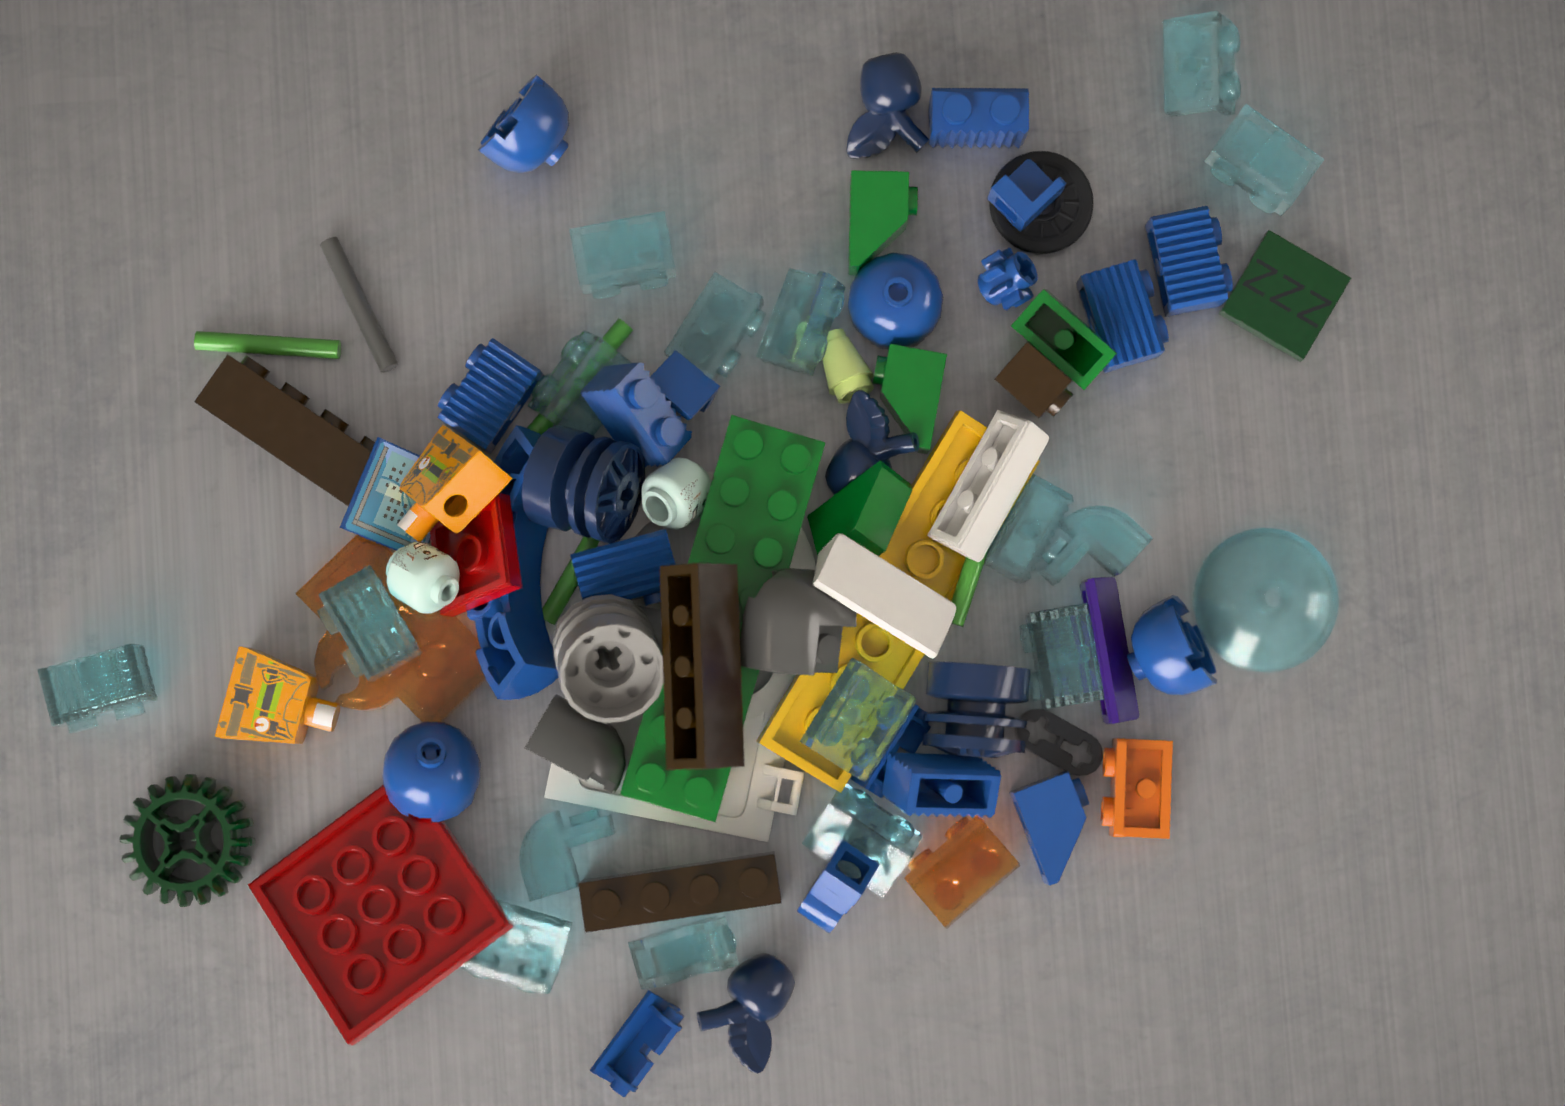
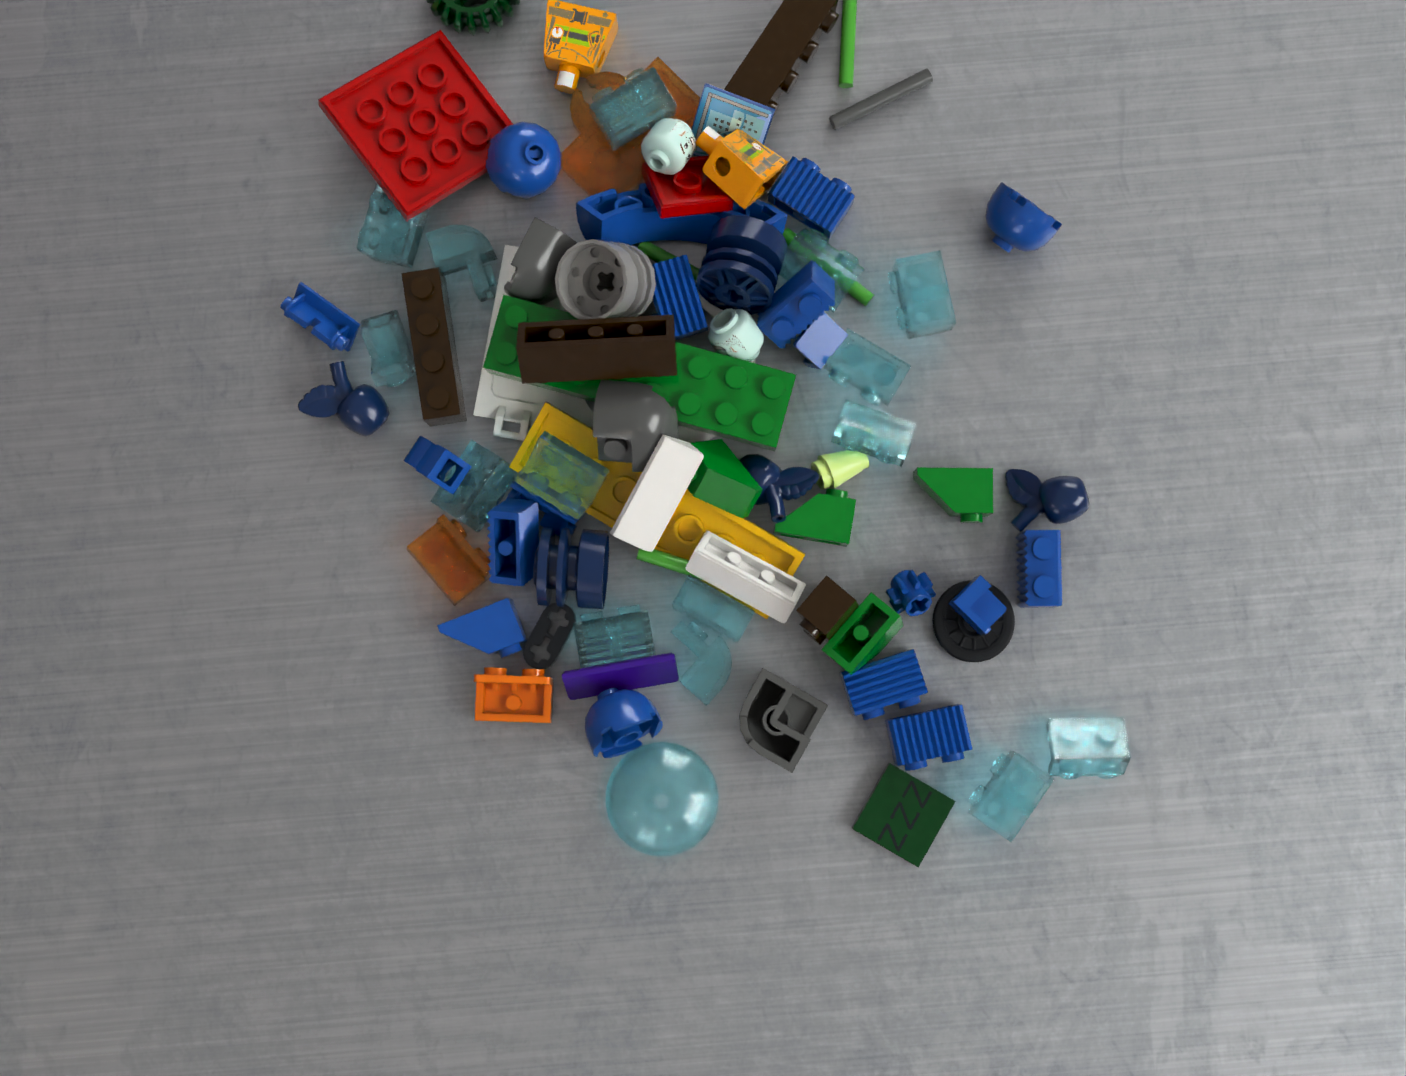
camera: 95 degrees right, 0 degrees up
blue cylinder [848,253,943,349] -> none
none -> dark grey brick [739,668,828,773]

